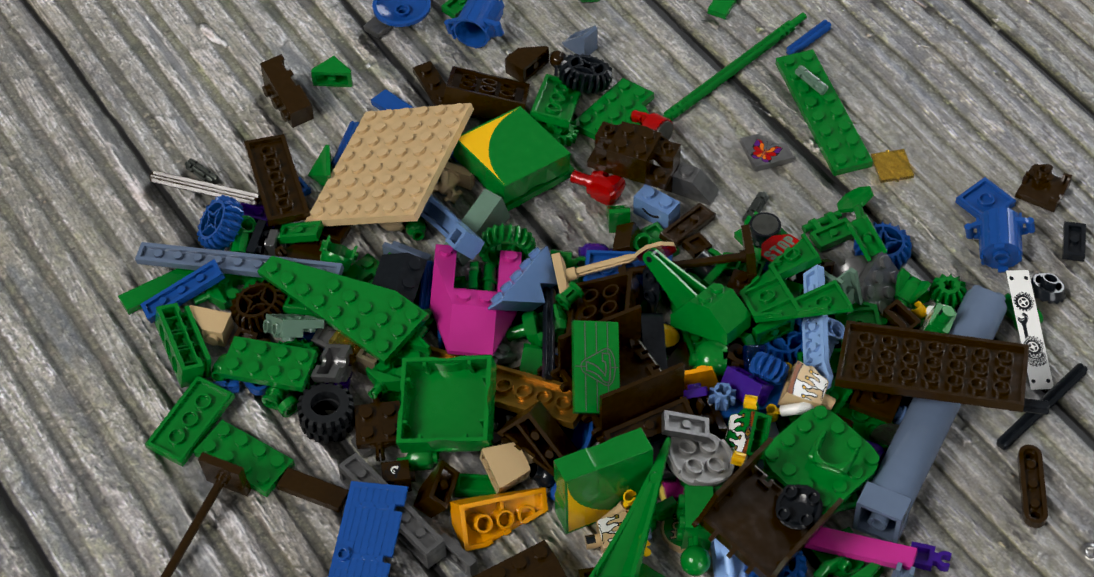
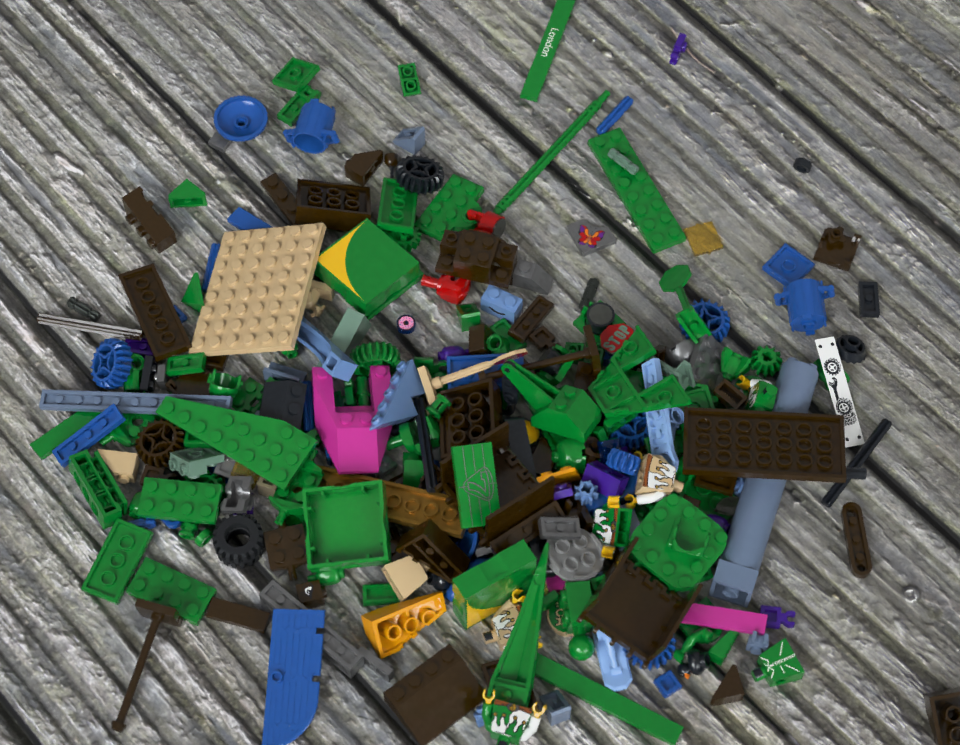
camera: 10 degrees left, 10 degrees up
dark brown slope [413,460,460,518] -> none
black dish [775,484,823,530] -> none
green plate [802,210,854,252] -> none
none -> tile [397,315,416,334]
none -> black tile [793,158,812,173]

